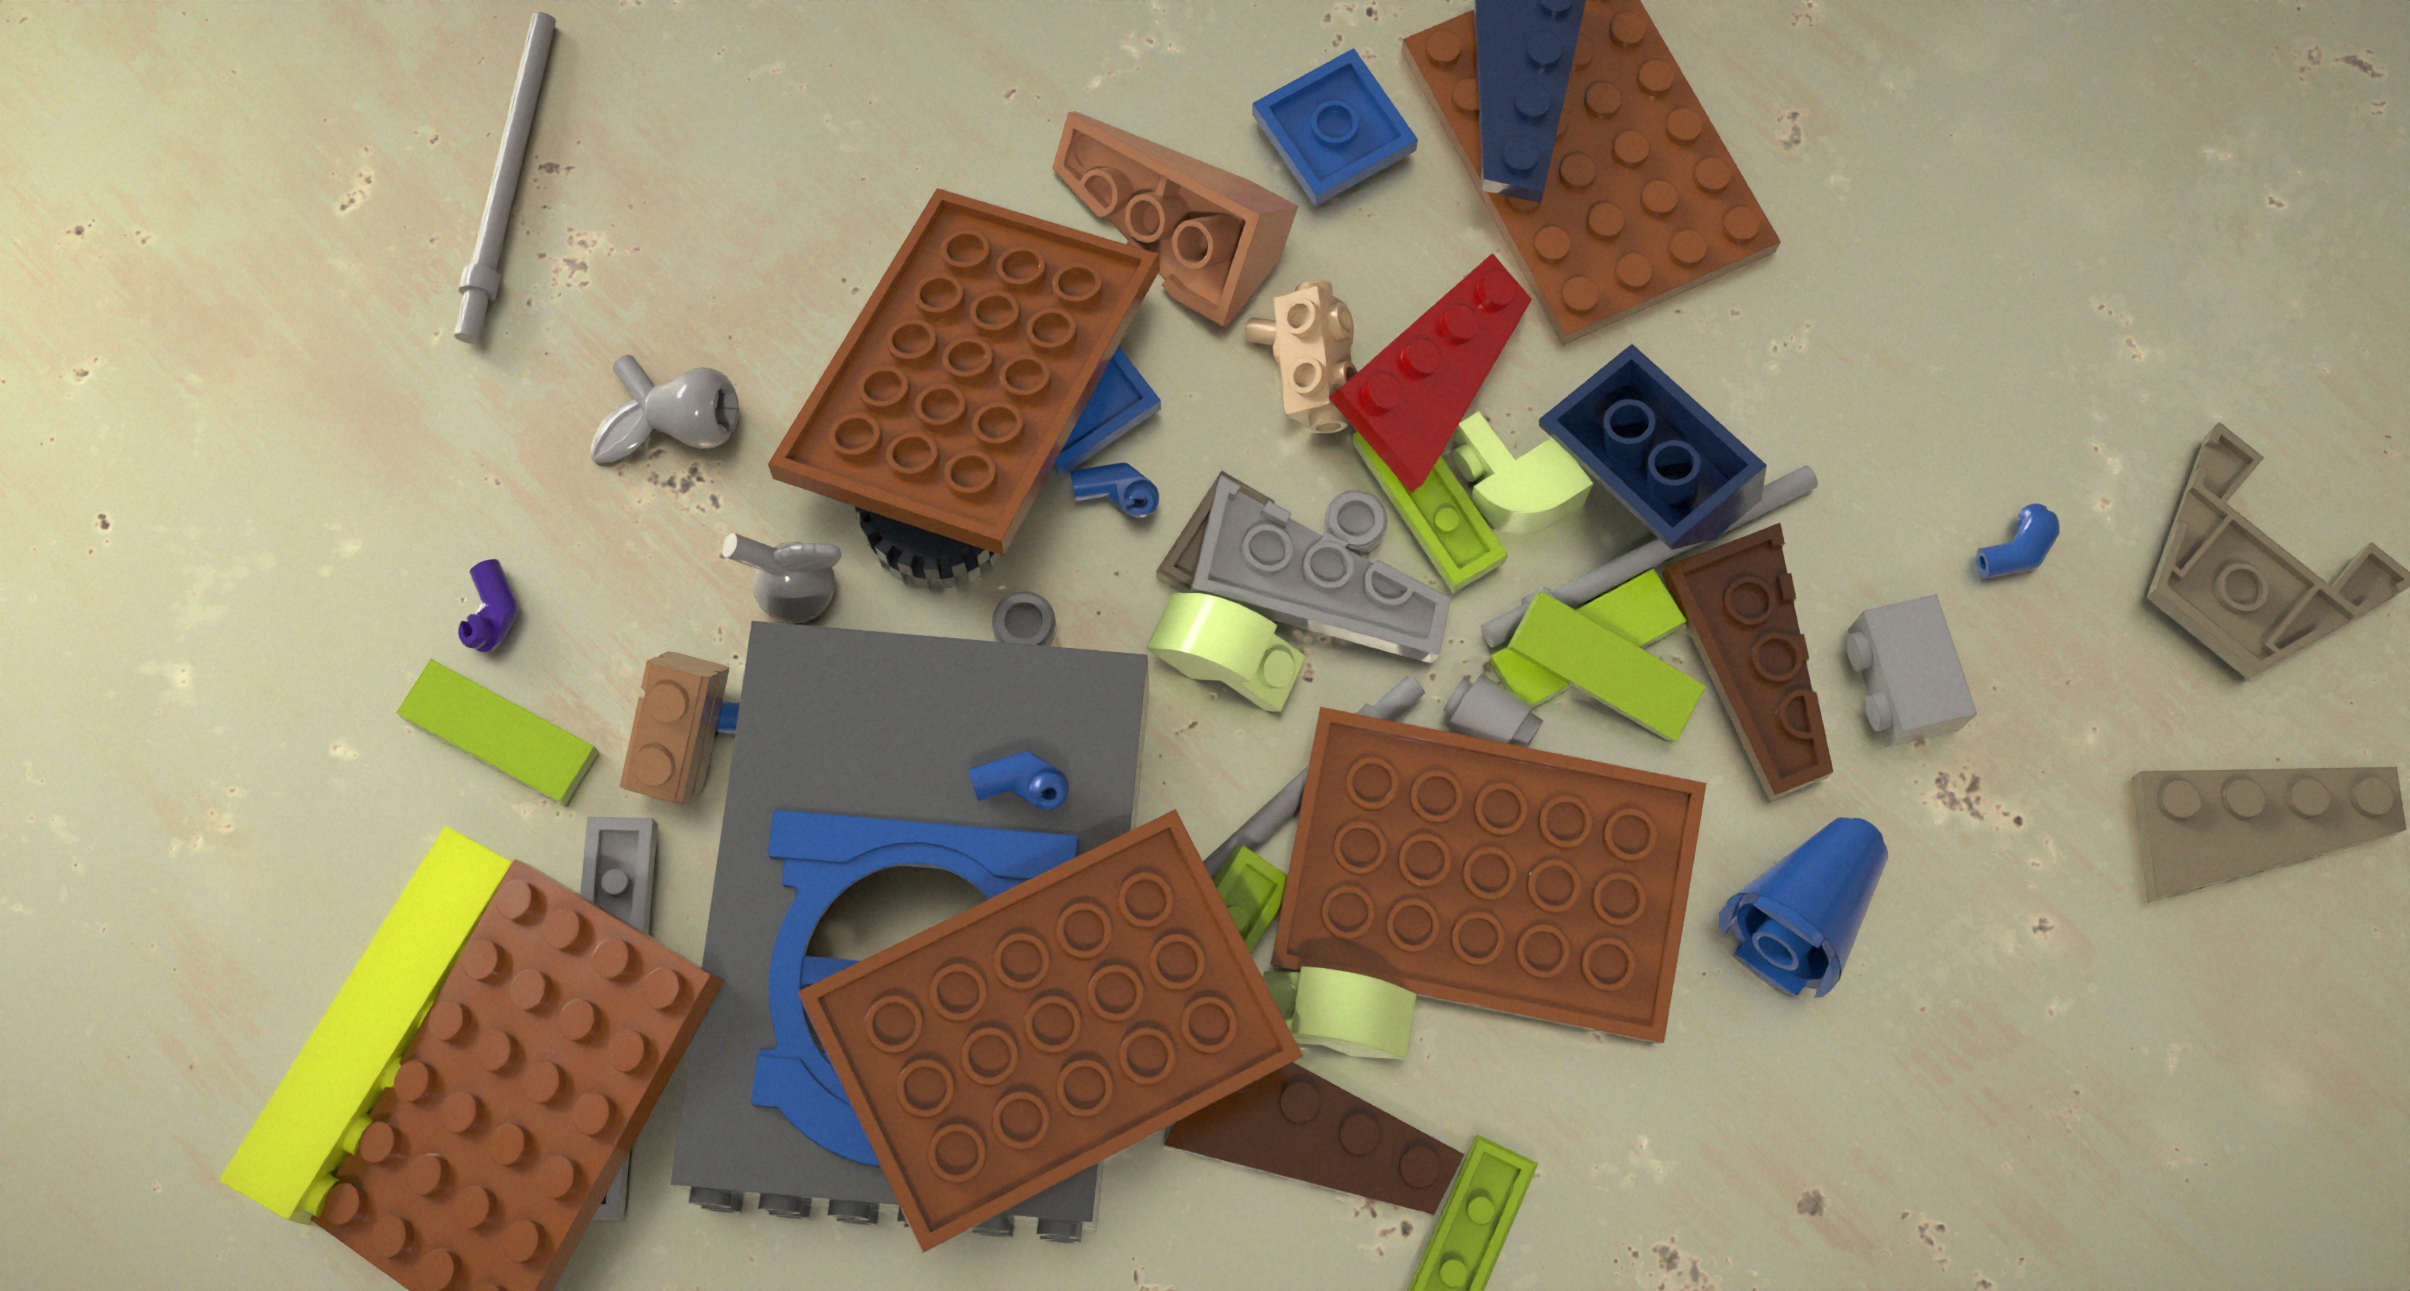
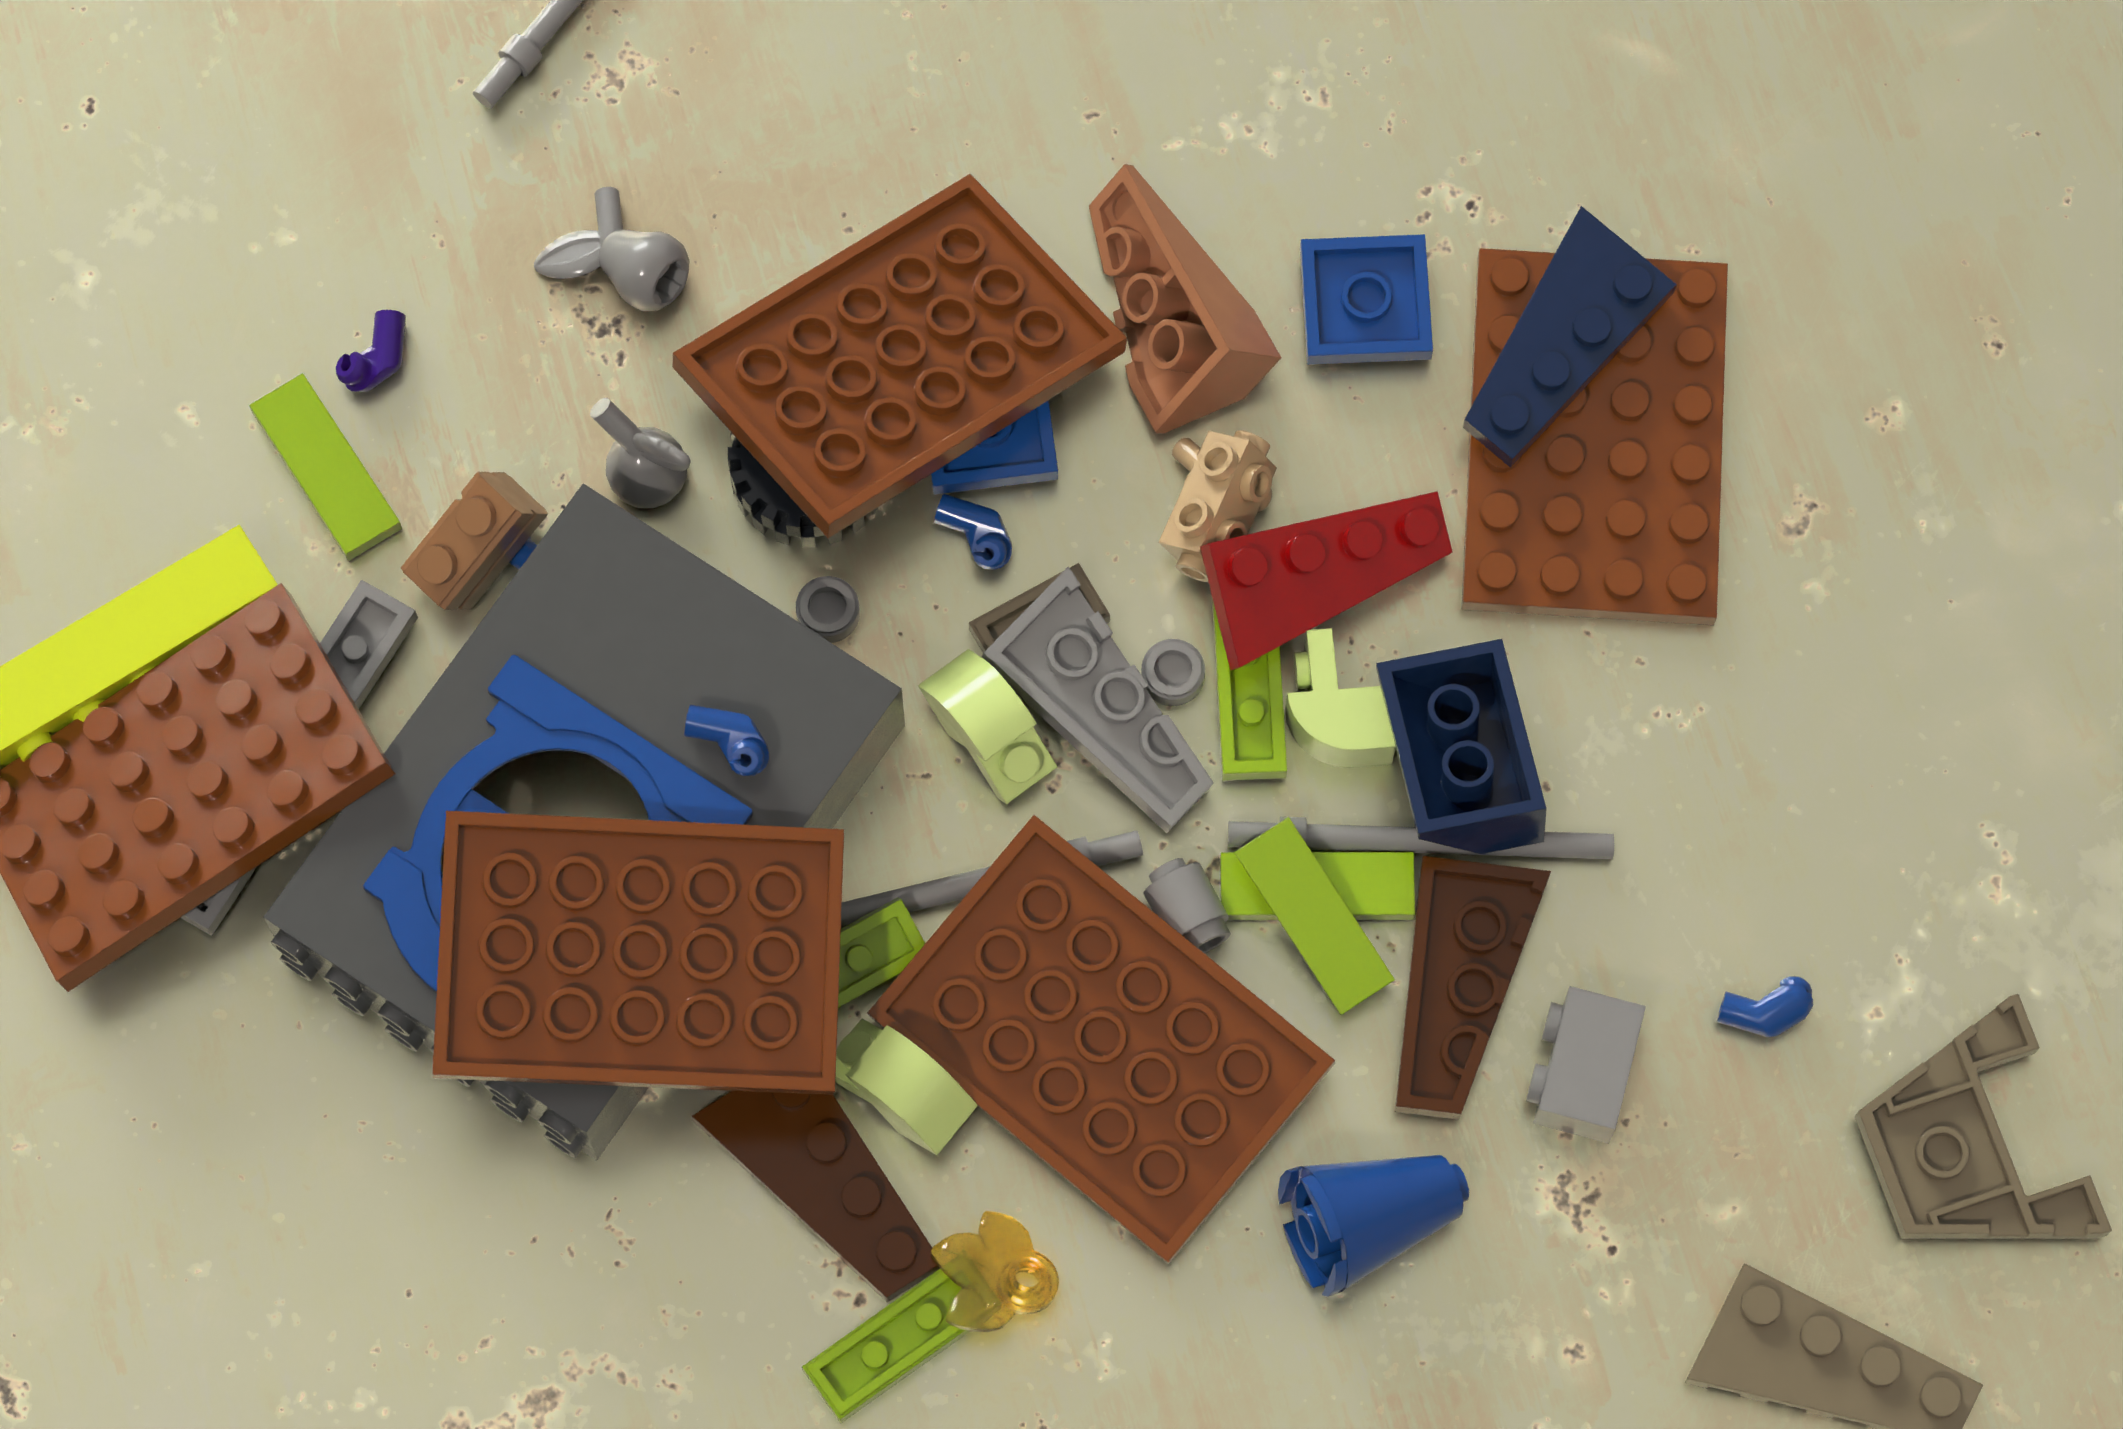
camera: 30 degrees right, 0 degrees up
none -> clear yellow plate [930,1211,1059,1332]

